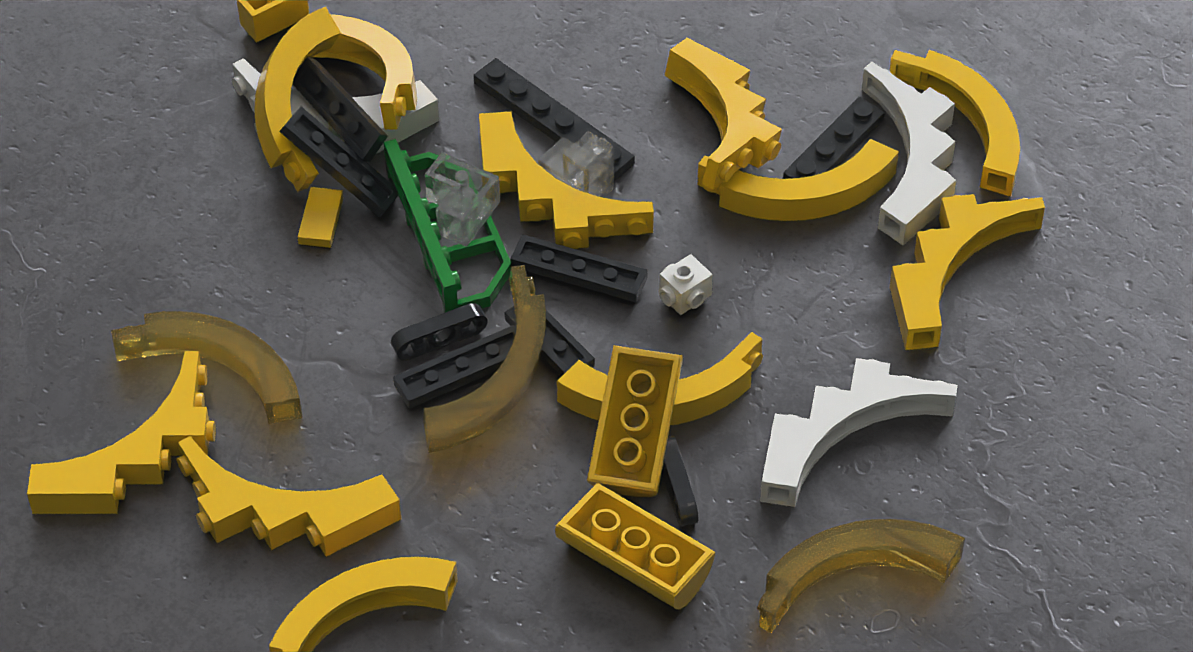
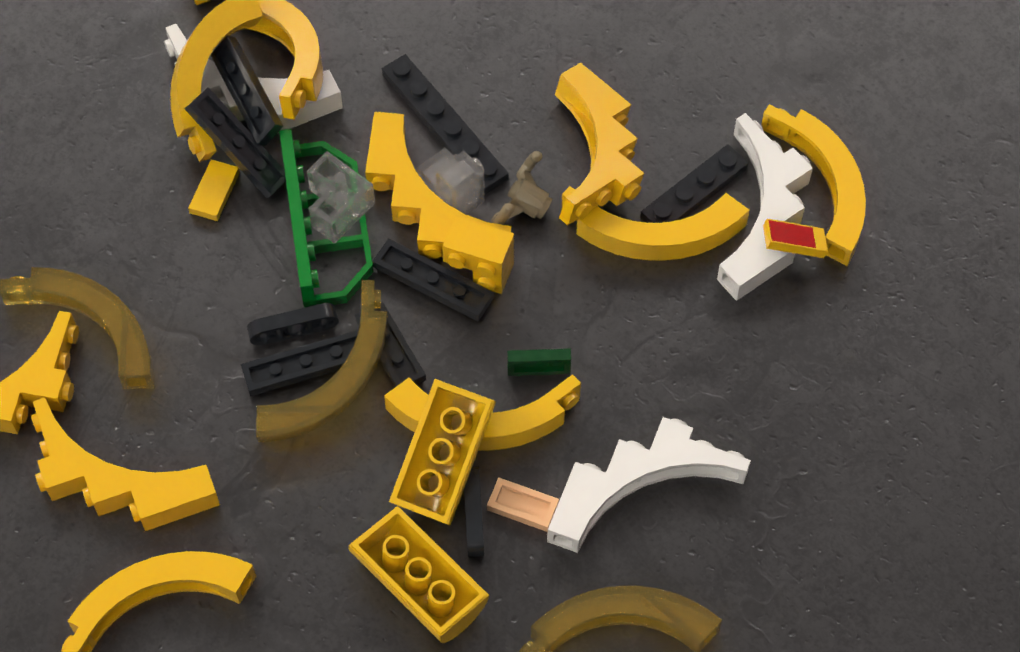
camera: 10 degrees right, 10 degrees up
white brick [659,254,713,315] -> none
yellow arch [890,194,1045,350] -> none
none -> yellow brick [442,216,514,294]
none -> light nougat tile [487,477,559,532]
none -> dark tan piece [490,151,553,225]
none -> dark green tile [507,348,571,376]
none -> tile [763,219,828,258]

